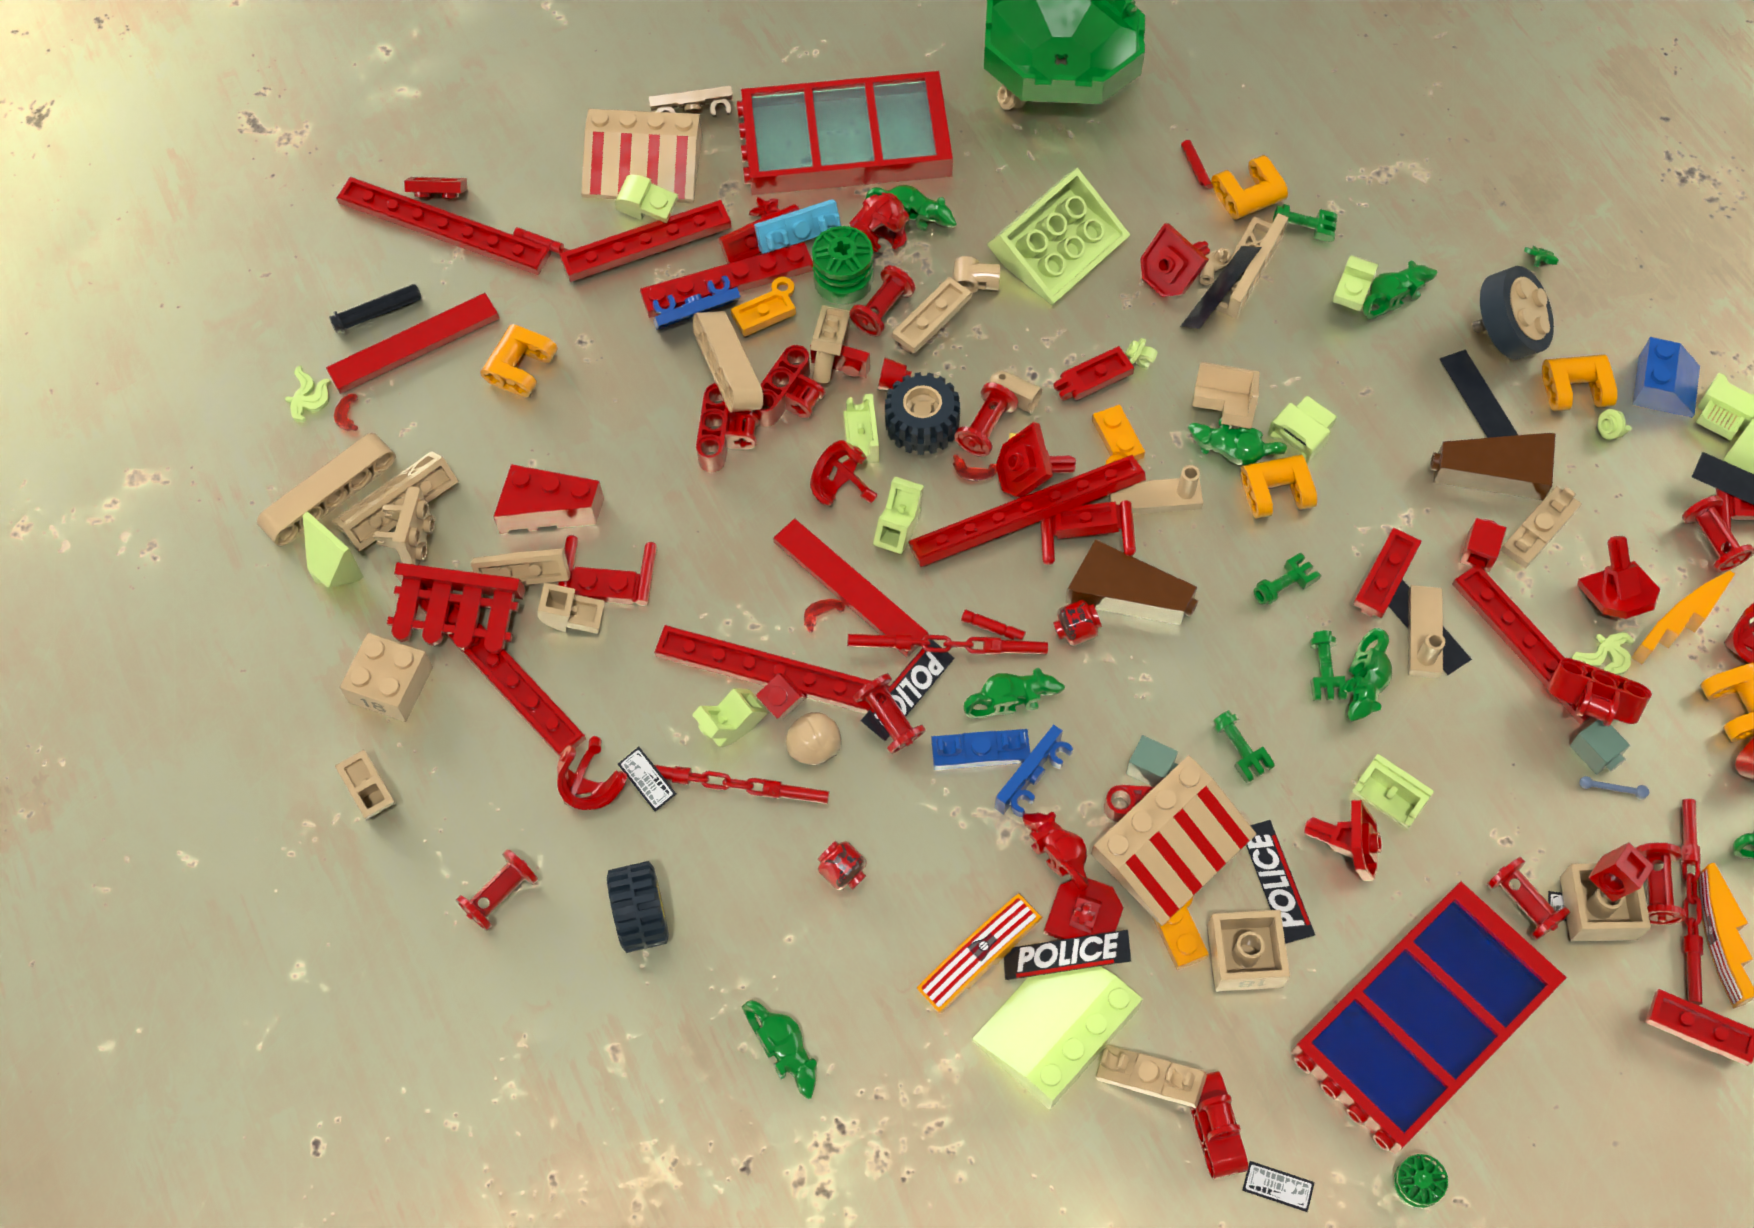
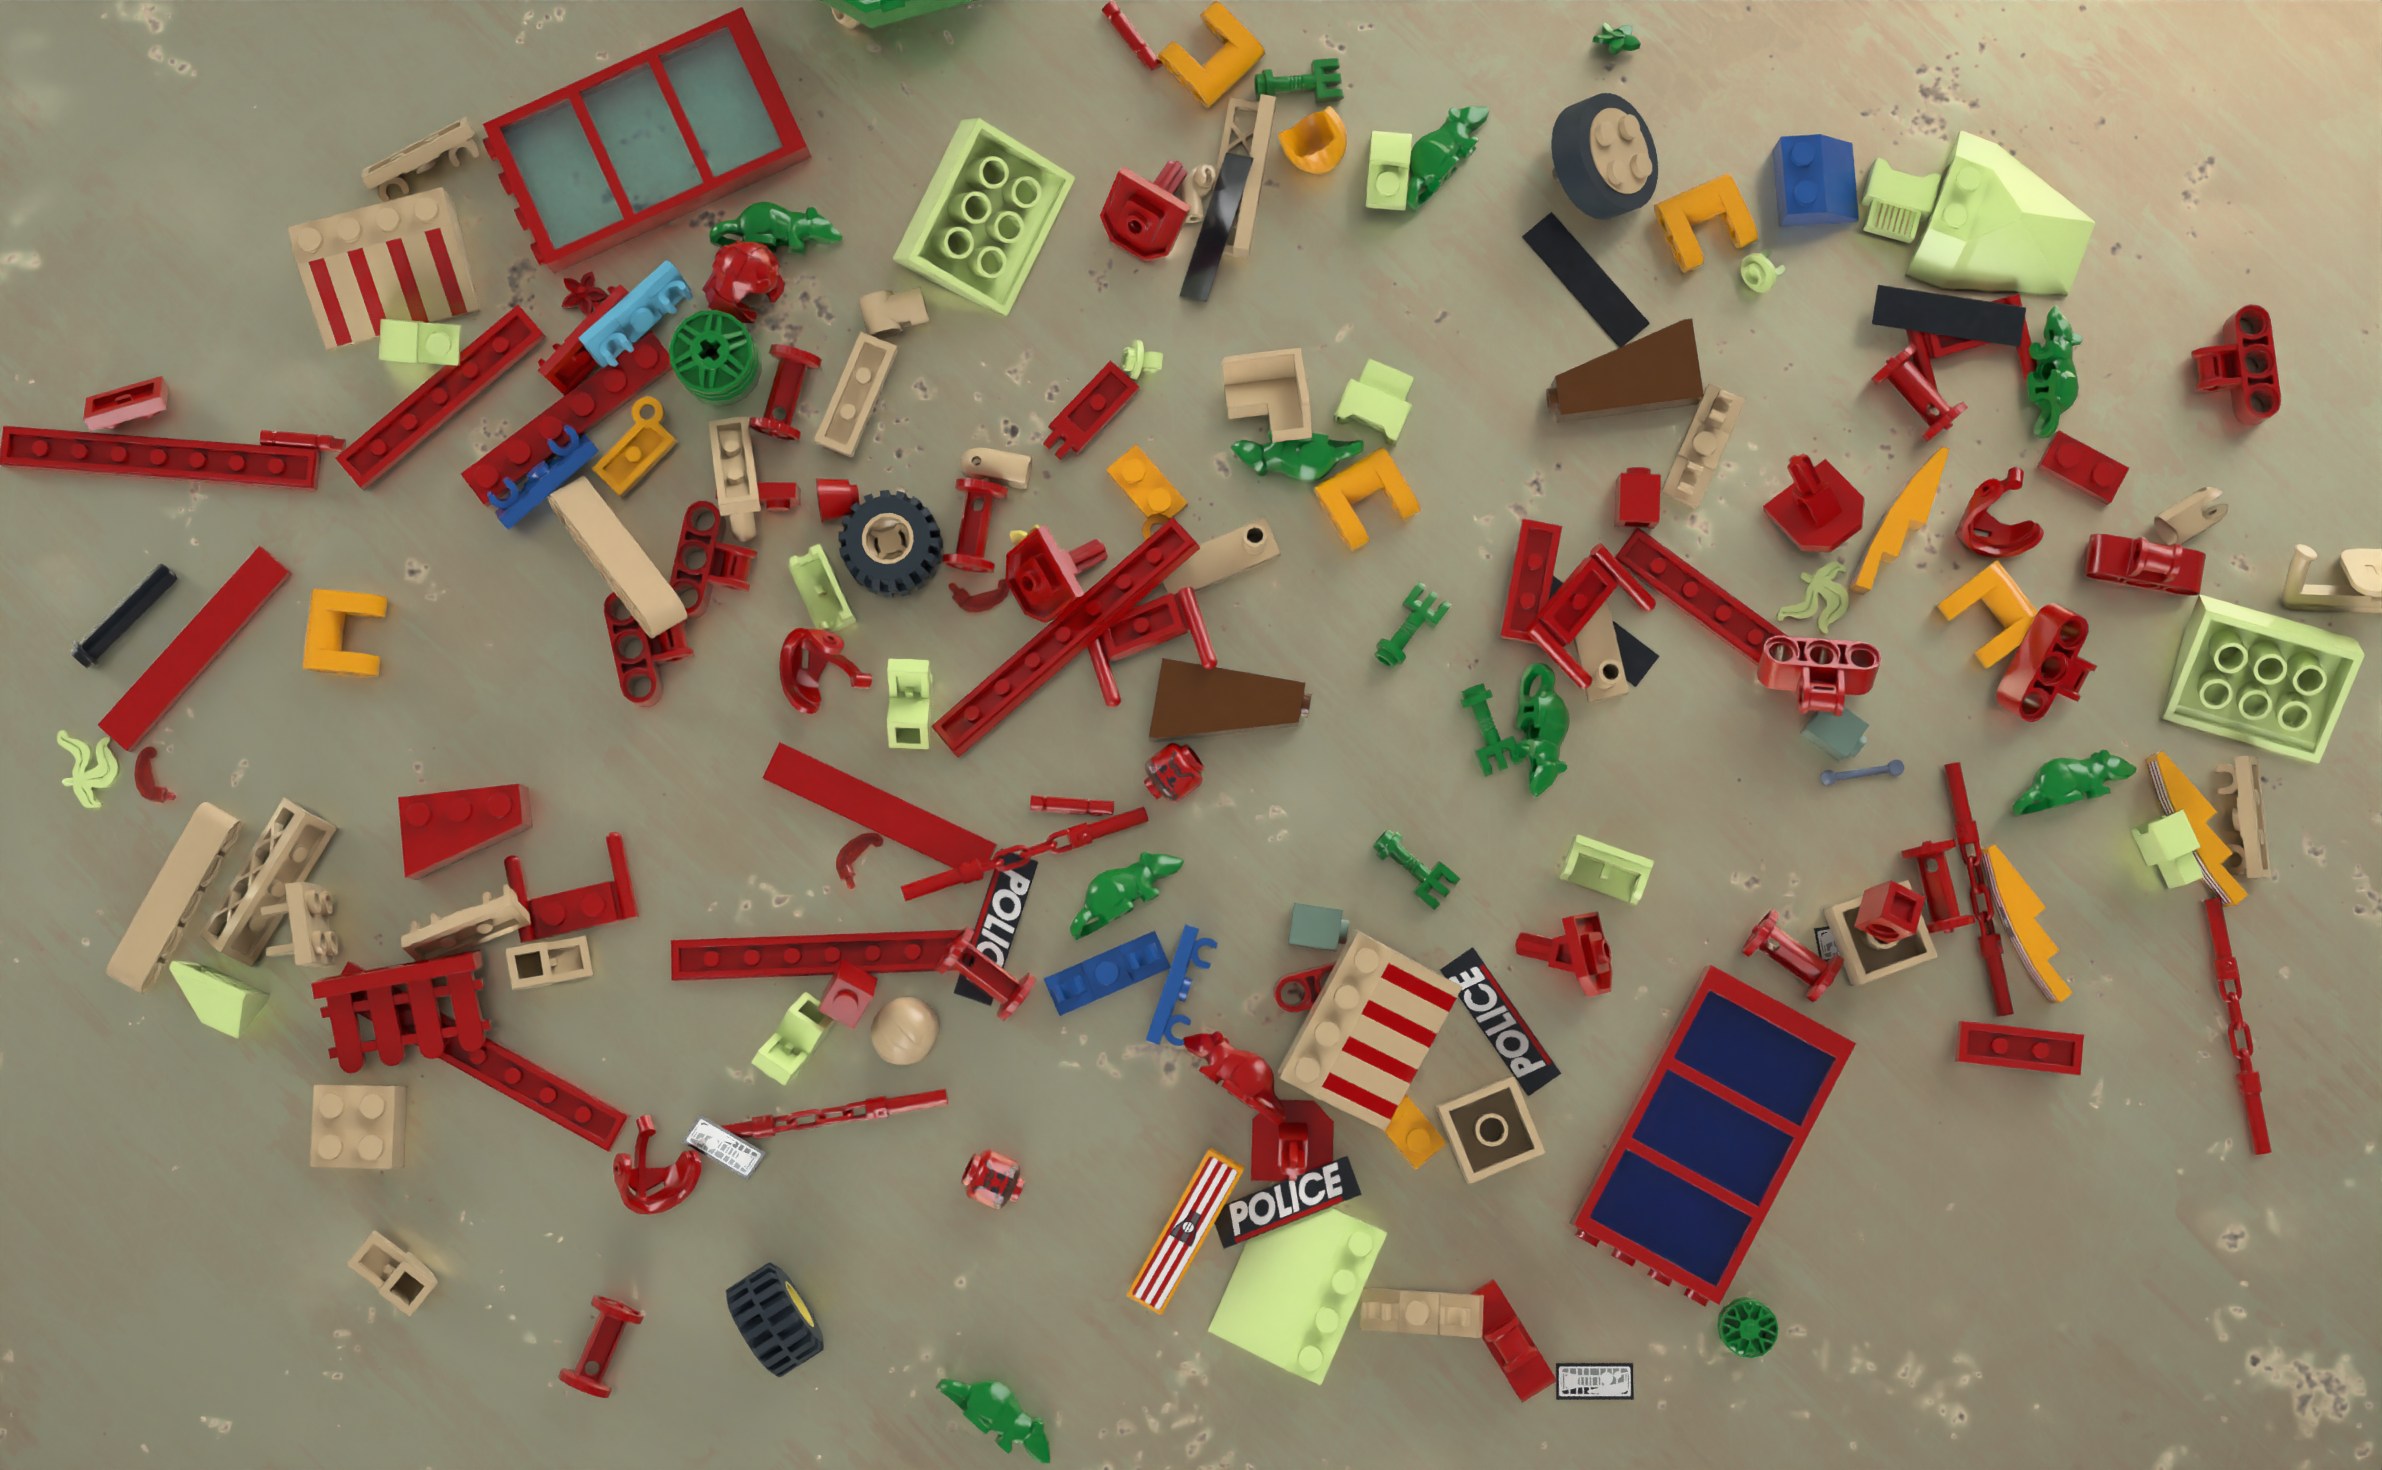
camera: 15 degrees left, 20 degrees up
none -> light orange hair [1278,106,1347,174]
none -> red plate [1525,543,1656,689]

